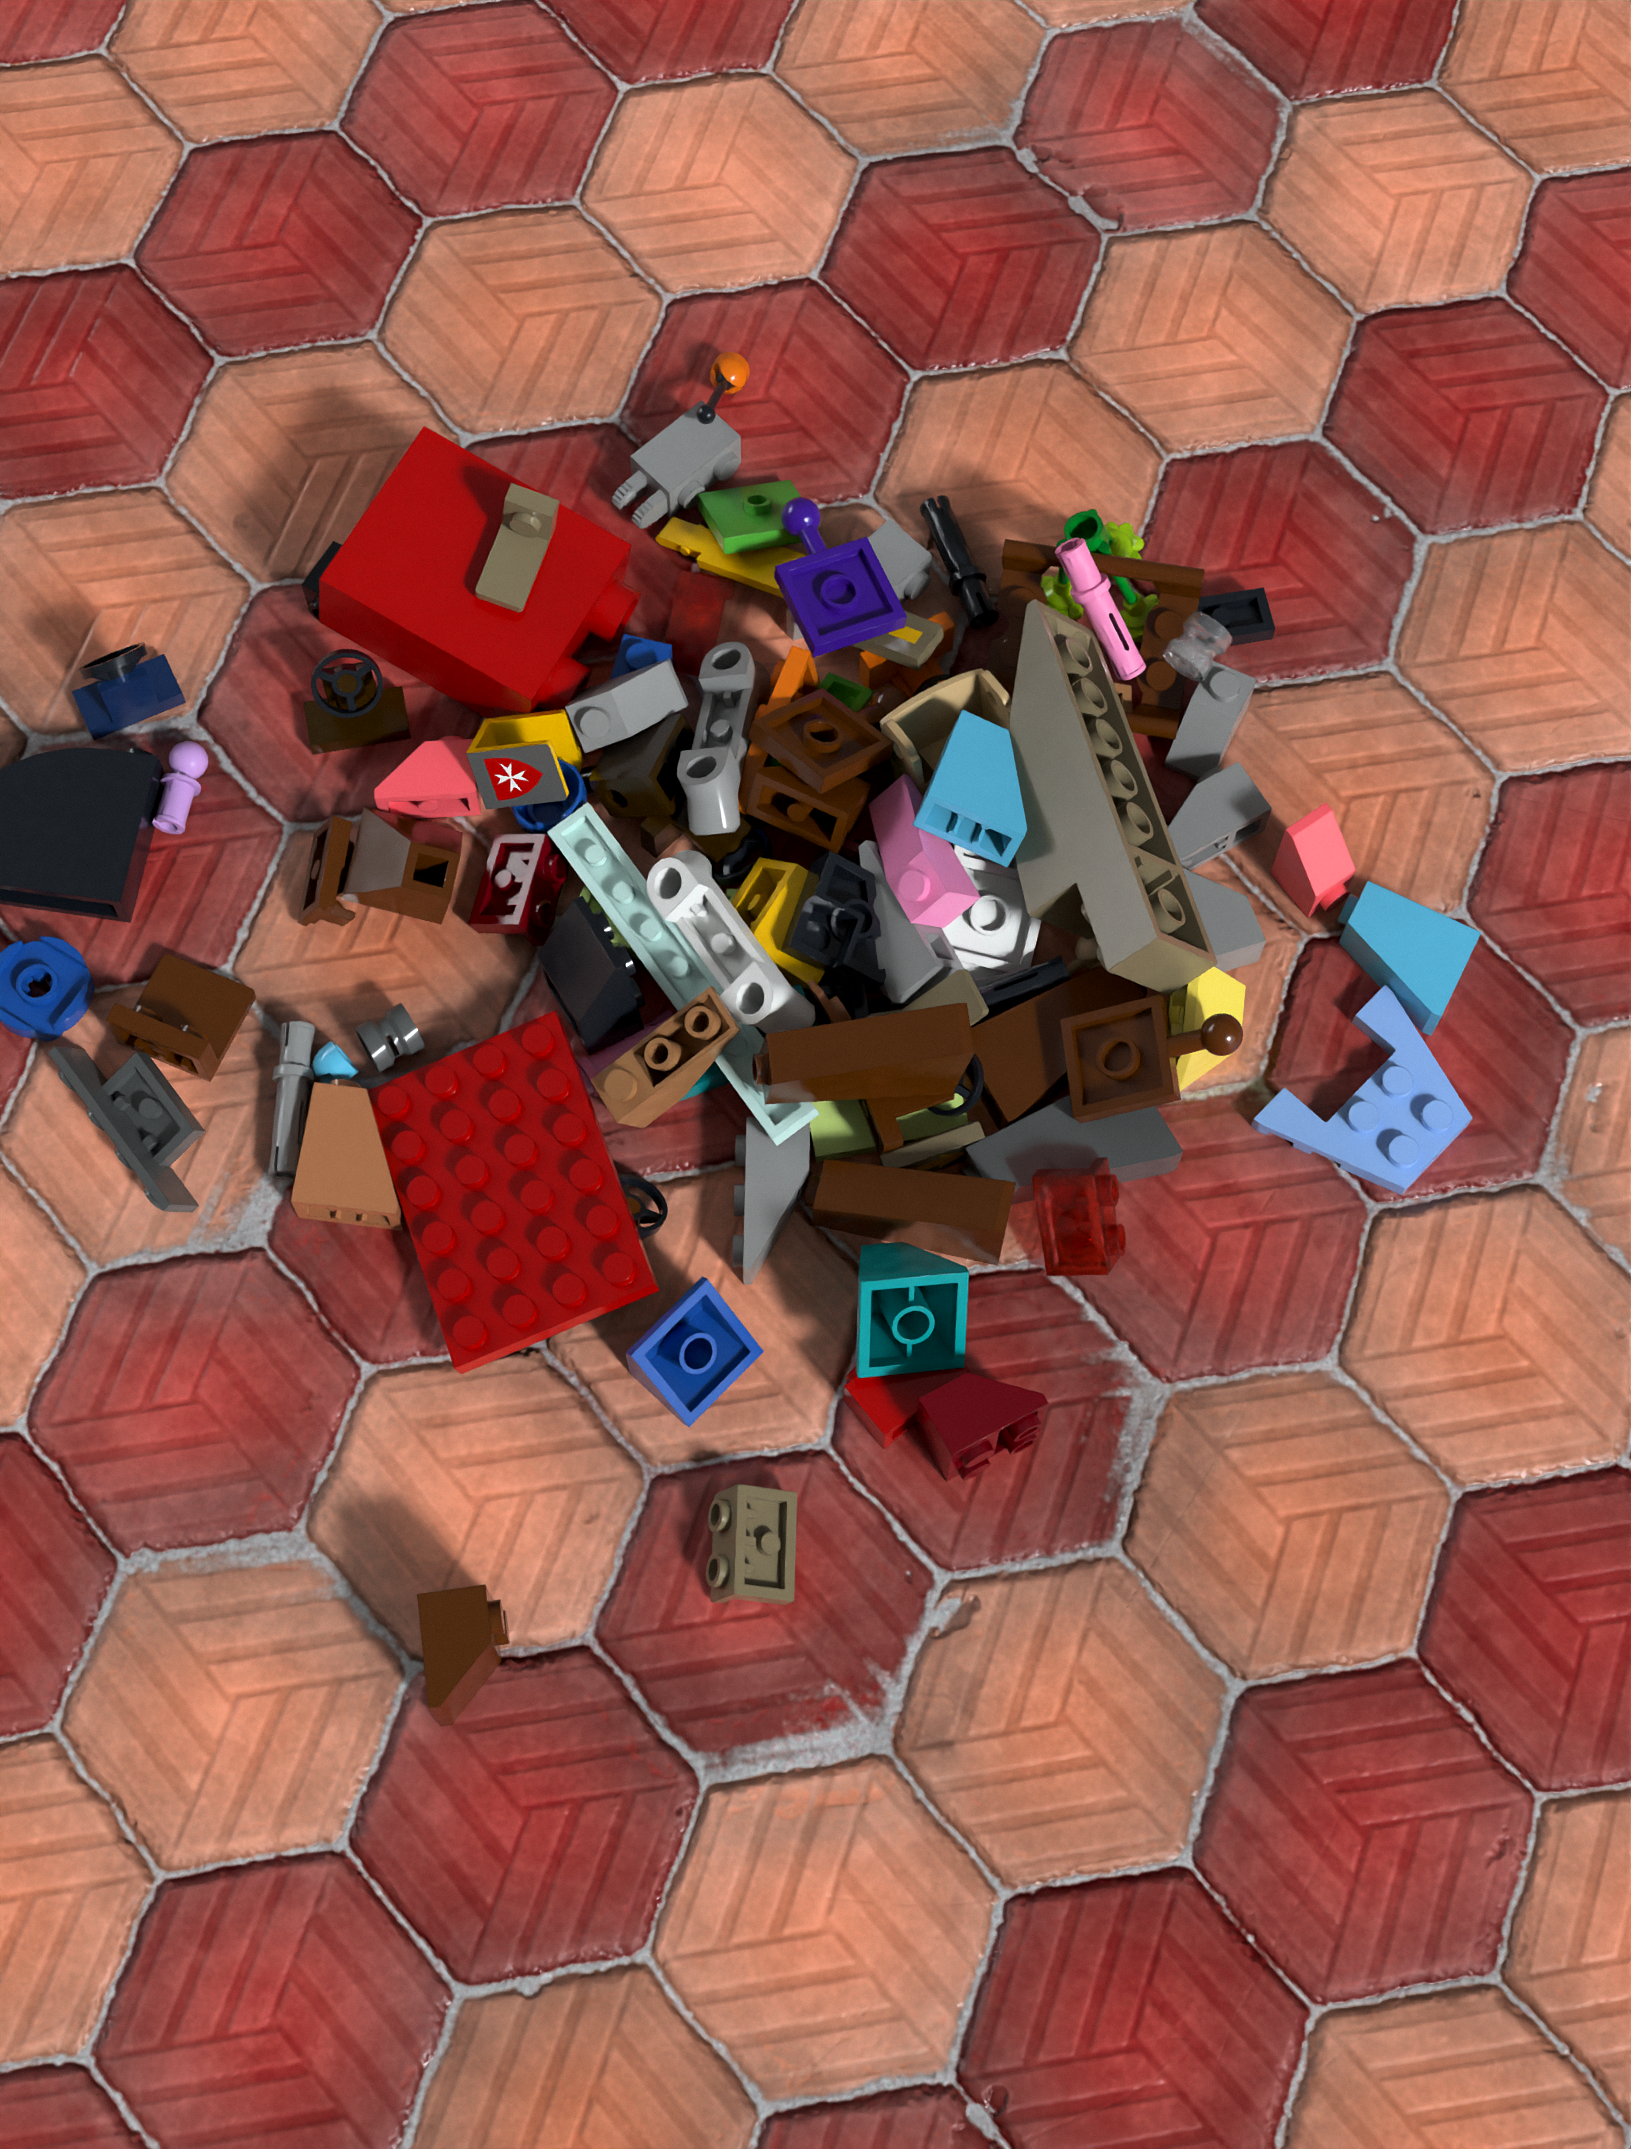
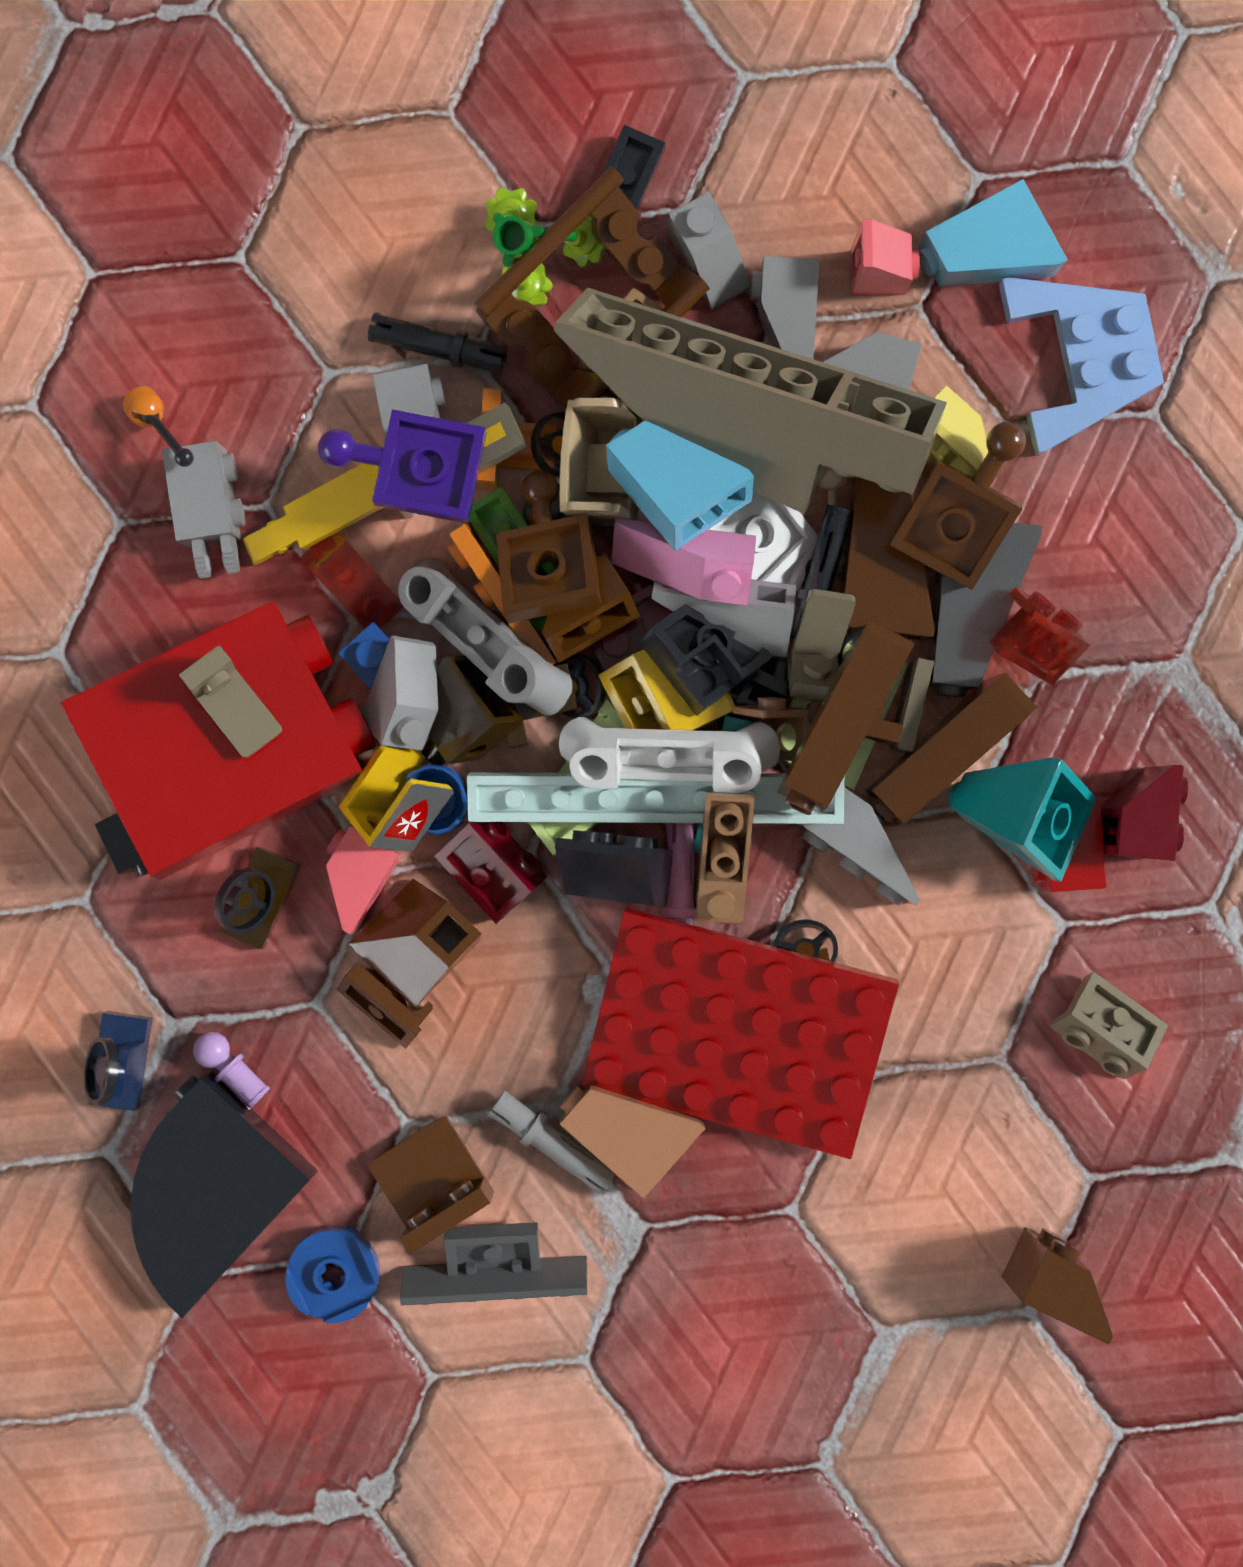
camera: 55 degrees left, 20 degrees up
medium azure hinge [312,1040,359,1084] -> none
dark grey wheel [354,1003,425,1072] -> none
blue slope [626,1276,764,1427] -> none
bright green plate [698,480,818,554] -> none
bright pink pin [1055,538,1146,680] -> none
clear wheel [1163,611,1233,682] -> none

